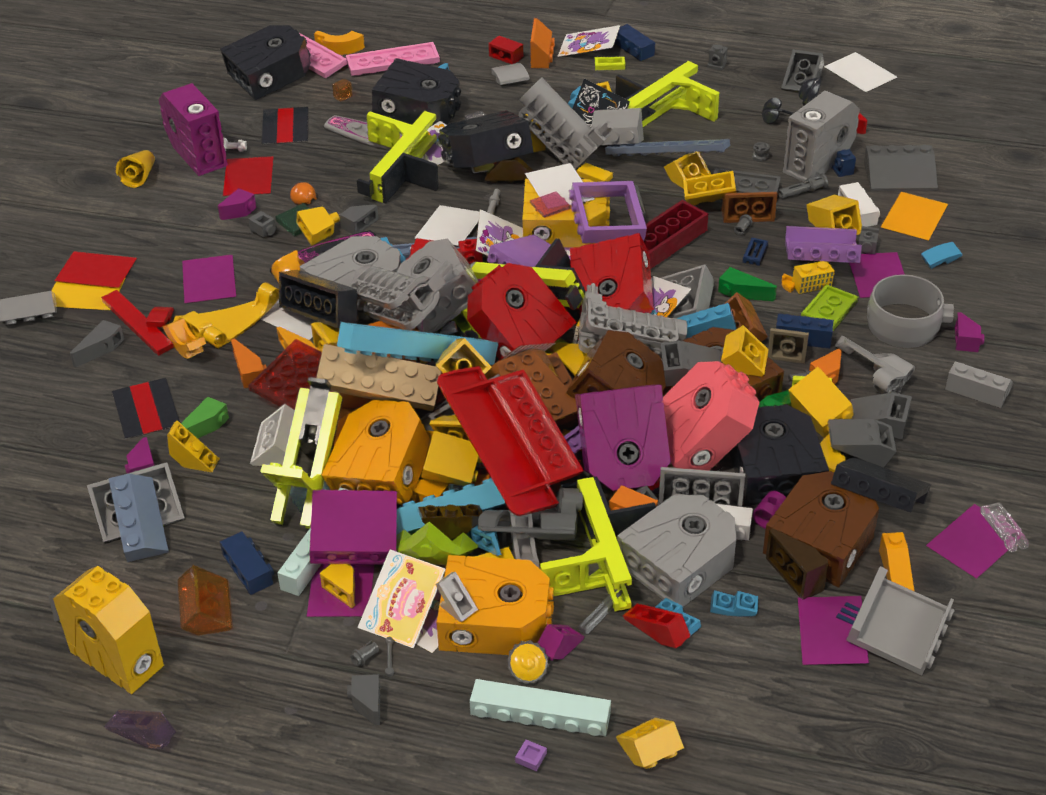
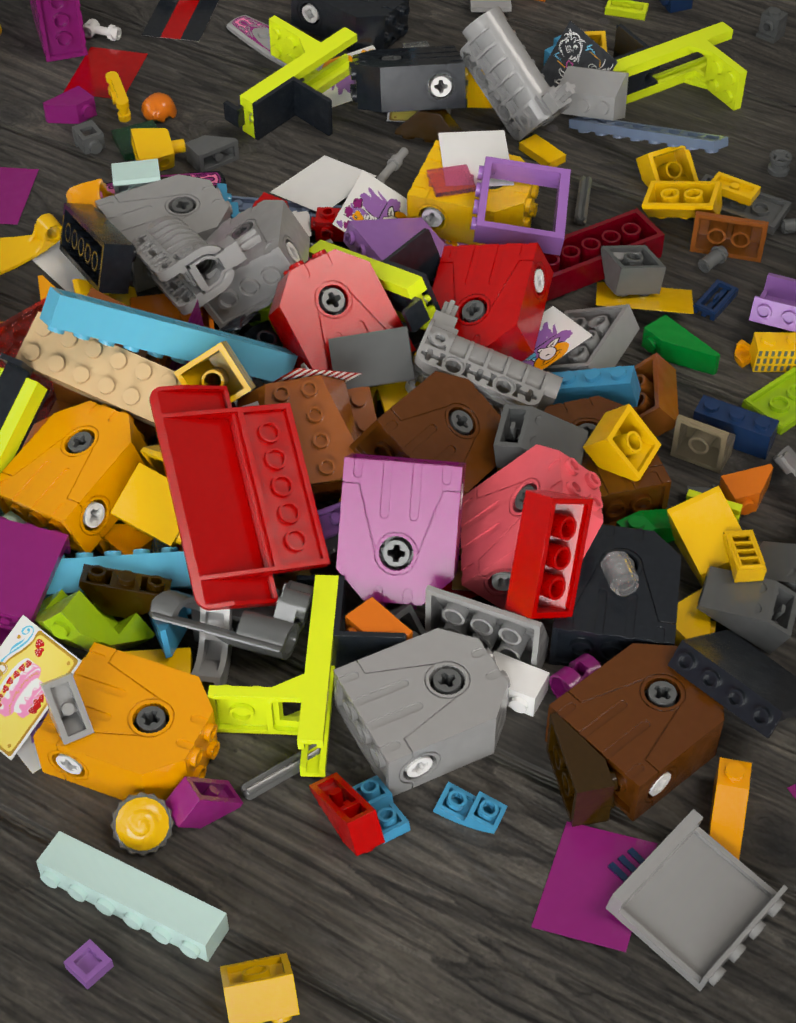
camera: 15 degrees right, 5 degrees up
none -> yellow plate [105,71,131,122]
none -> light aqua slope [111,159,161,194]
none -> dark grey tile [328,326,415,389]
none -> red slope [505,490,594,619]
none -> yellow sticker [596,282,694,314]
none -> dark grey slope [601,245,666,297]
none -> clear brick [601,551,639,596]
none -> yellow plate [711,172,761,206]
none -> yellow slope [723,530,767,583]

